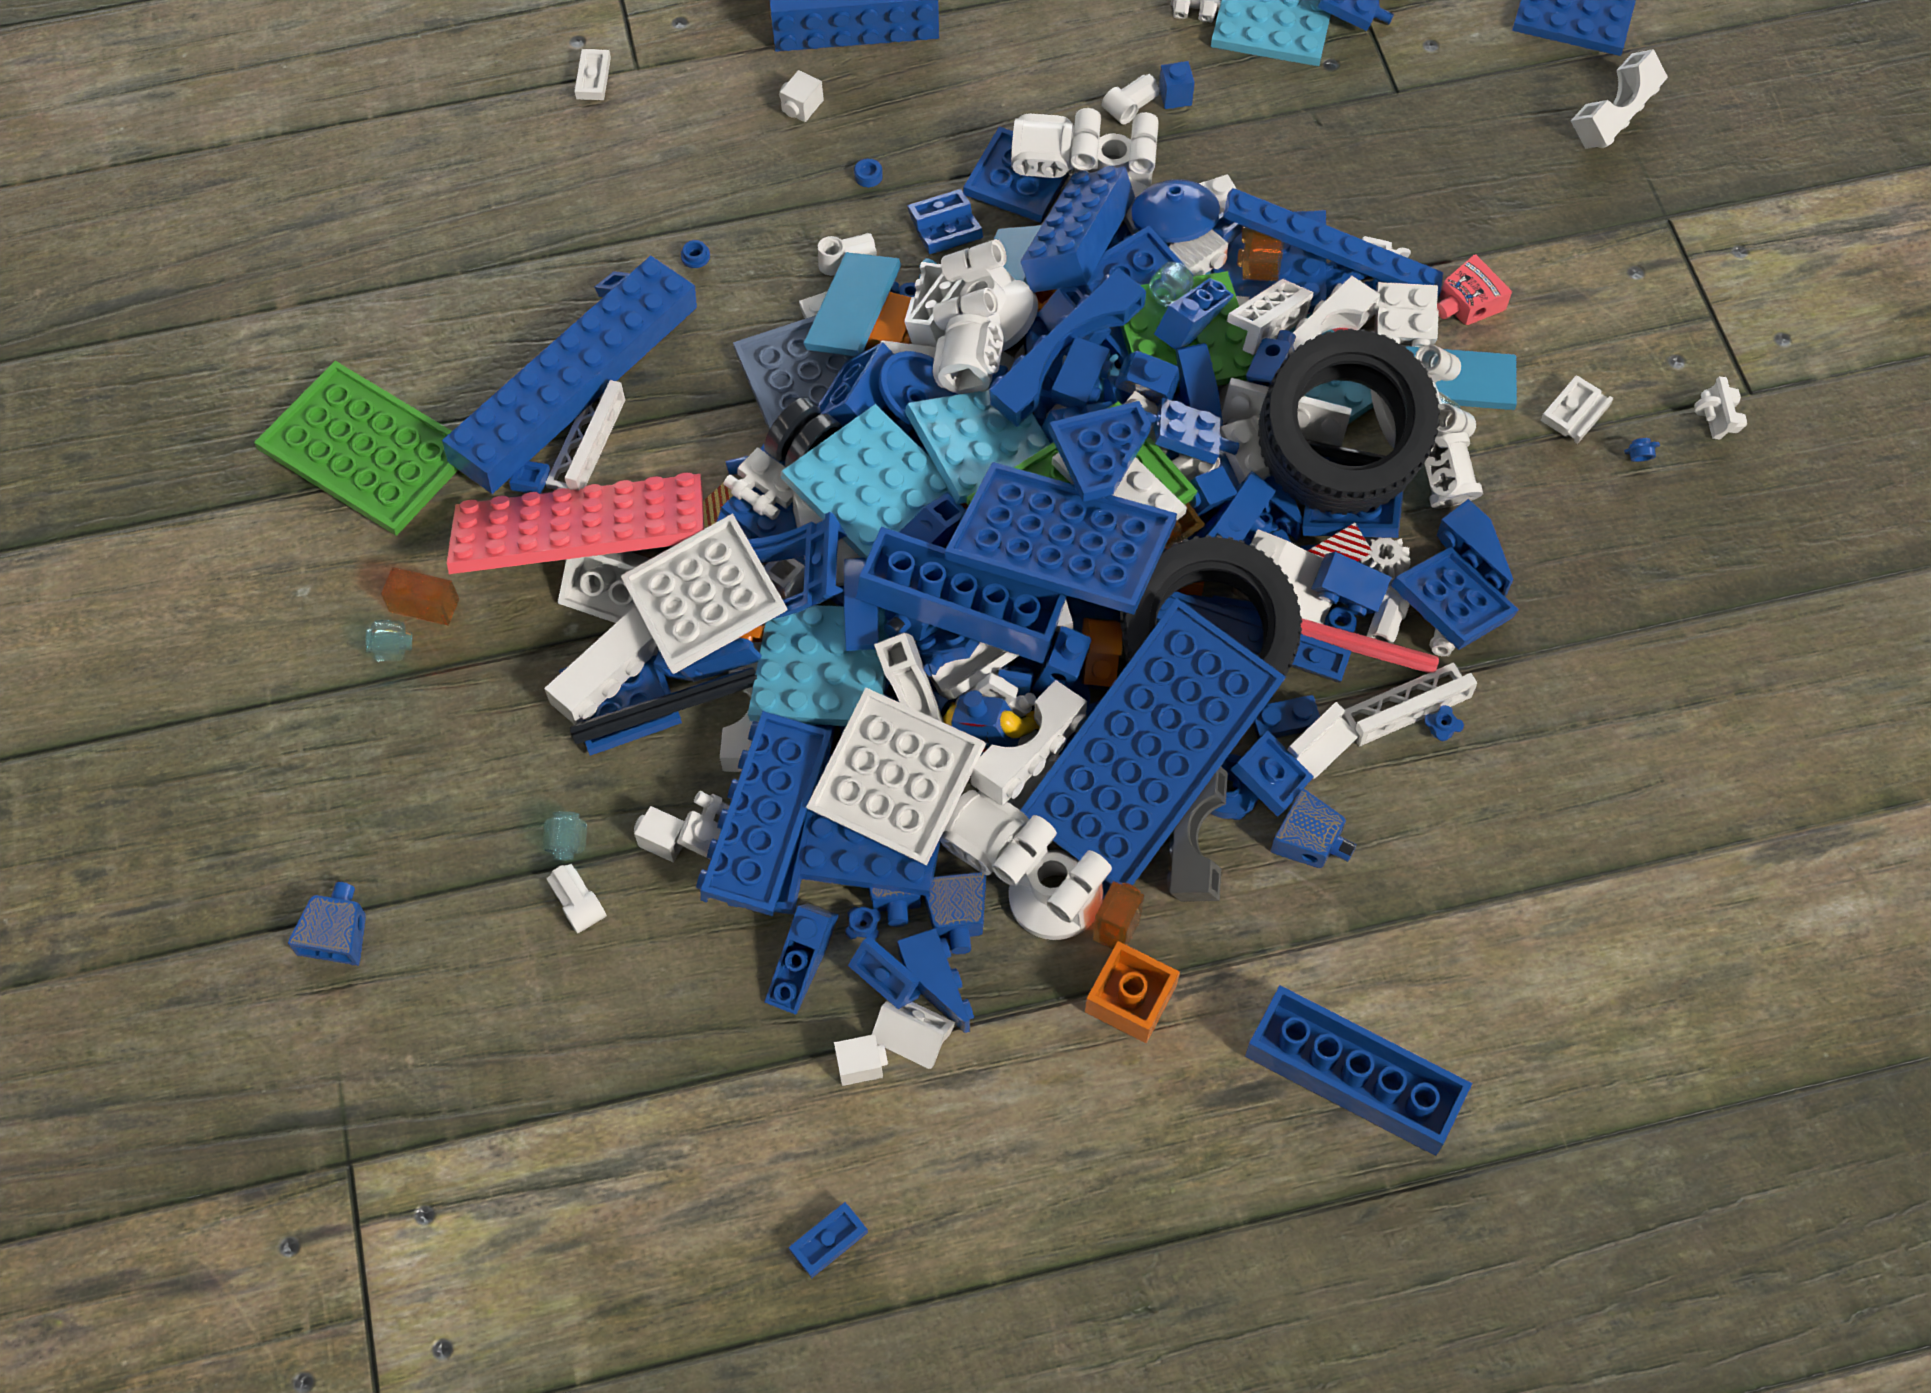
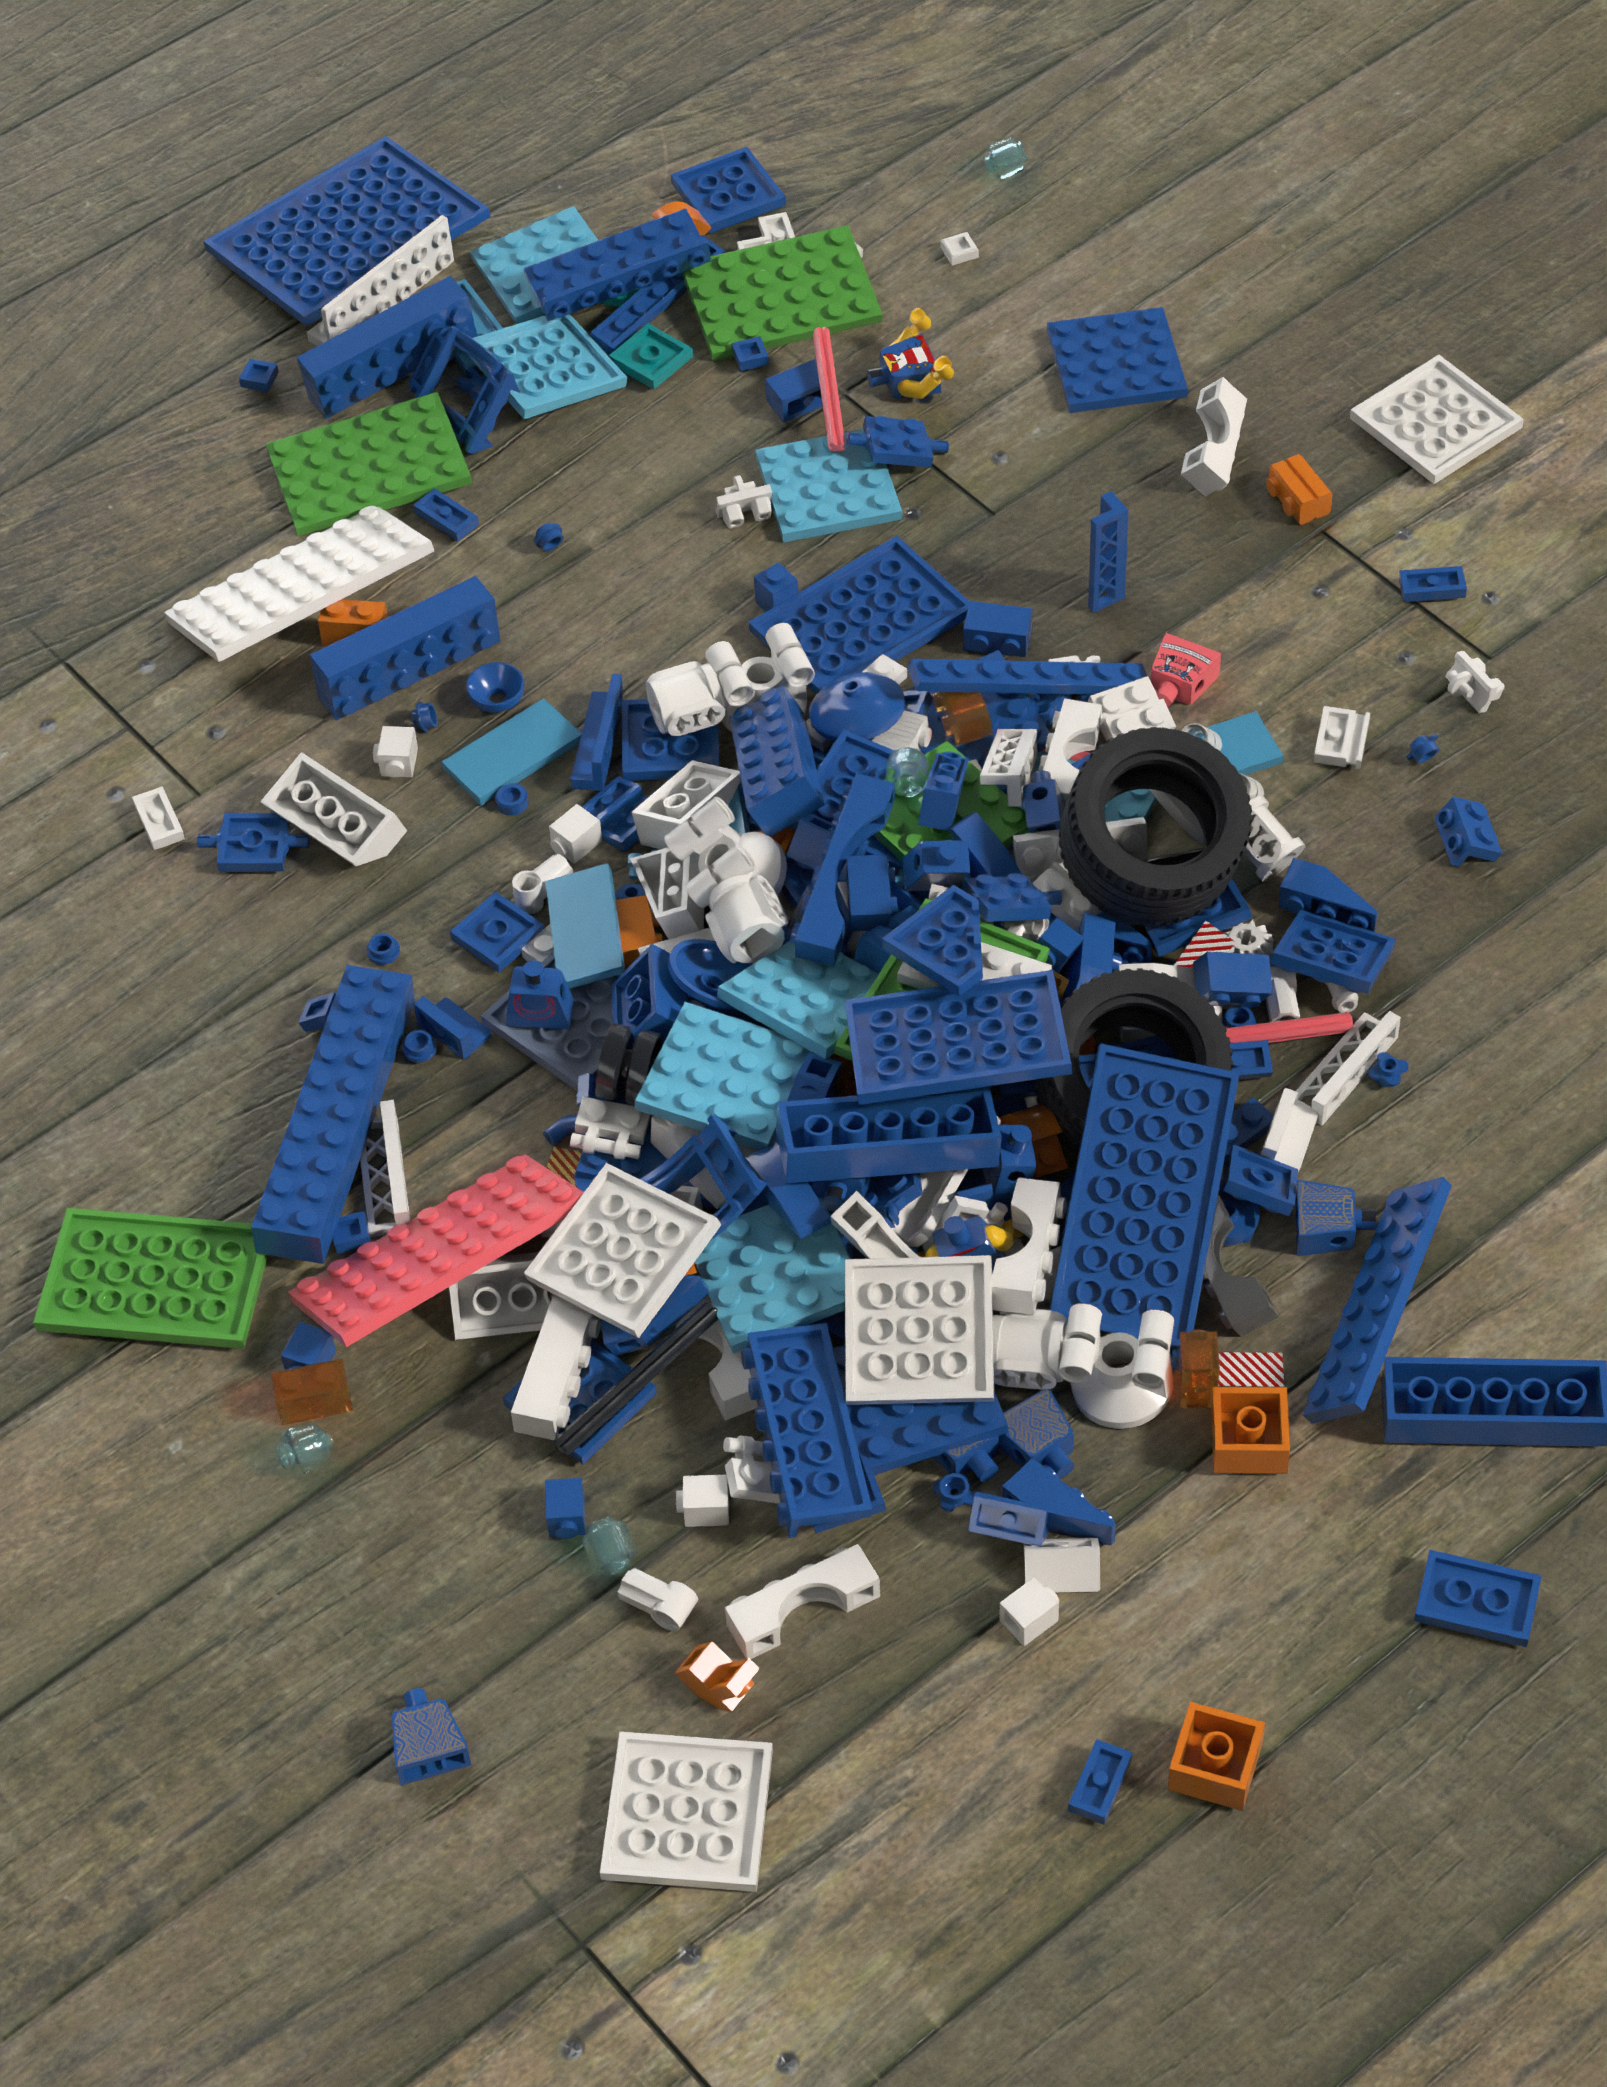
camera: 25 degrees left, 10 degrees down
blue slope [764,903,839,1015] -> none
white piece [1102,74,1160,125] -> none
none -> blue plate [197,813,310,872]
none -> white slope [260,752,407,867]
none -> blue brick [281,1322,336,1385]
none -> blue plate [402,1030,437,1063]
none -> blue plate [412,702,437,733]
none -> blue panel [414,996,492,1060]
none -> dark azure tile [442,698,581,806]
none -> blue plate [450,892,544,973]
none -> blue piece [466,662,525,713]
none -> blue torso [505,960,574,1029]
none -> blue brick [545,1478,586,1539]
none -> white brick [549,804,602,864]
none -> blue fence [571,674,624,791]
none -> white plate [600,1732,773,1892]
none -> white slope [632,760,741,850]
none -> orange brick [674,1641,759,1712]
none -> white arch [725,1544,880,1659]
none -> blue plate [749,536,970,694]
none -> blue brick [964,601,1032,657]
none -> blue fence [1088,491,1129,613]
none -> orange brick [1168,1701,1265,1811]
none -> sticker [1214,1352,1284,1387]
none -> orange brick [1266,454,1333,525]
none -> blue plate [1303,1177,1452,1424]
none -> white plate [1350,355,1524,484]
none -> blue plate [1399,566,1467,602]
none -> blue plate [1414,1550,1542,1648]
none -> blue bracket [1435,796,1502,867]

